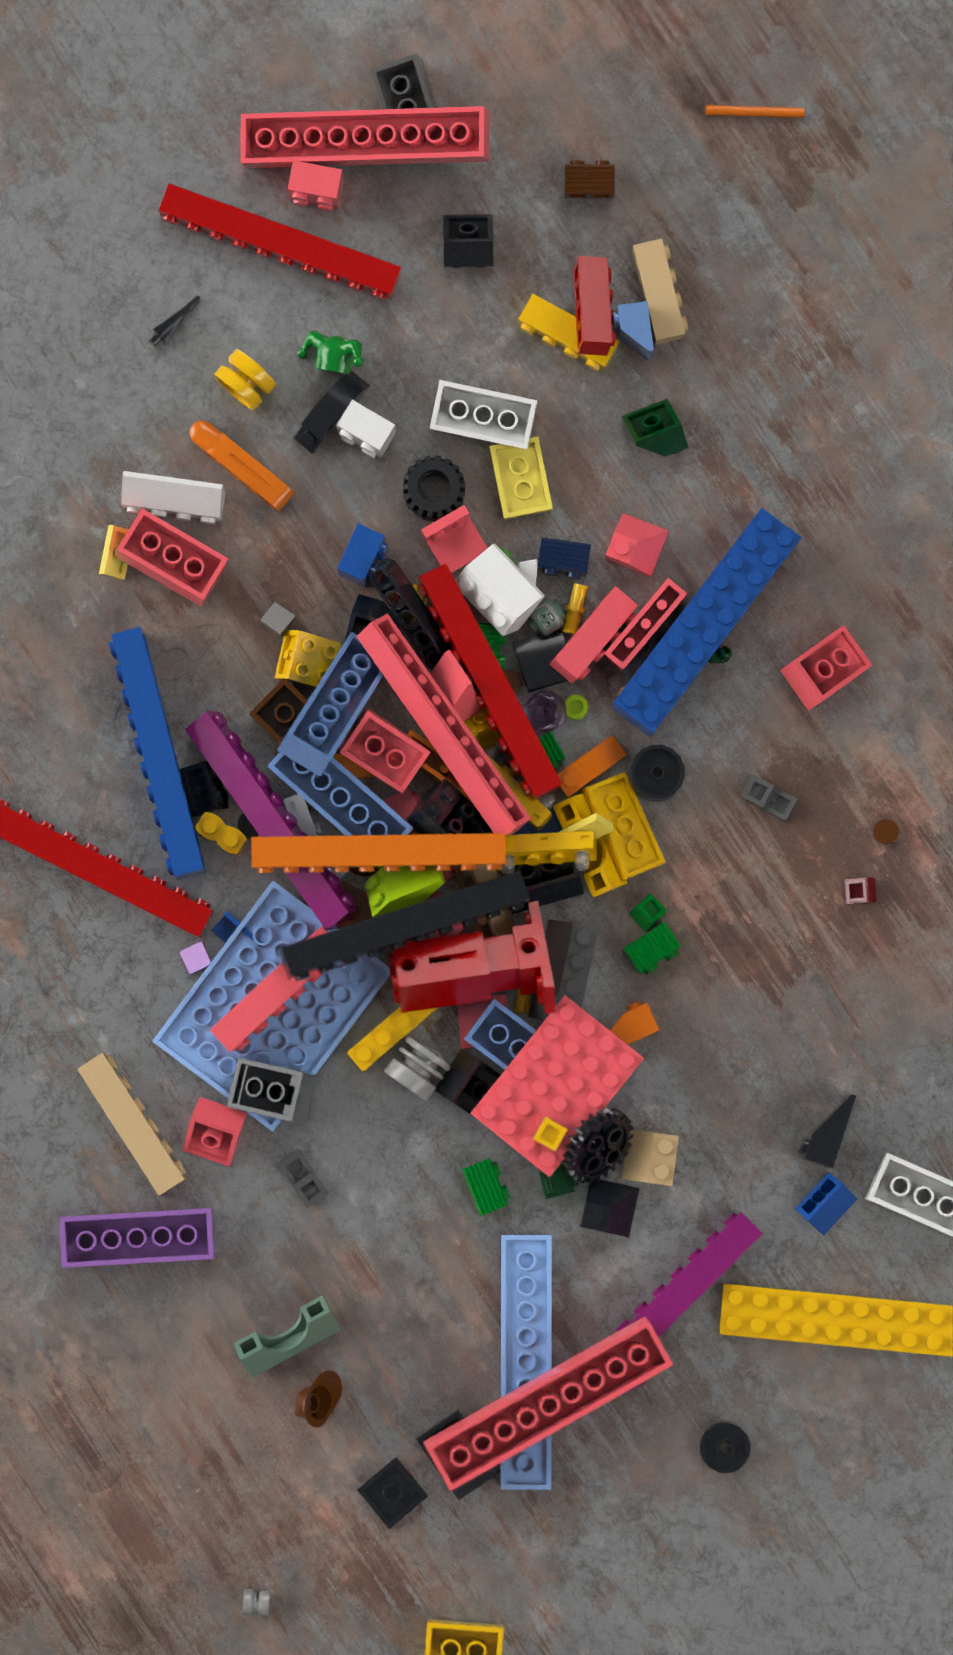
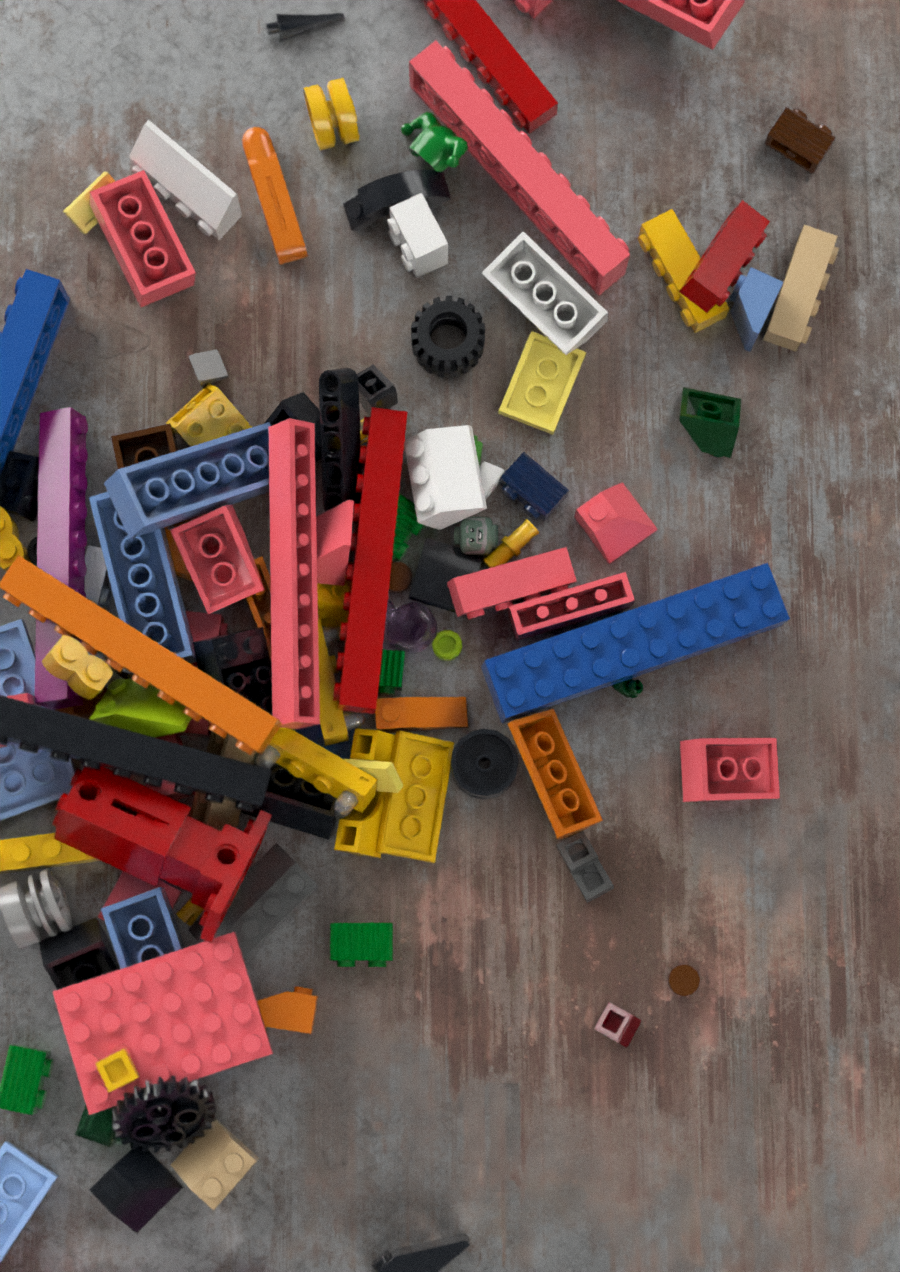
camera: 30 degrees right, 5 degrees down
blue brick [337,523,388,588] -> none
coral bracket [421,505,487,574] -> none
black slope [443,214,494,268] -> none
green slope [629,893,667,931] -> none
none -> yellow brick [42,635,113,699]
none -> black slope [357,364,398,415]
none -> coral brick [409,40,630,296]
none -> orange slope [507,708,603,840]

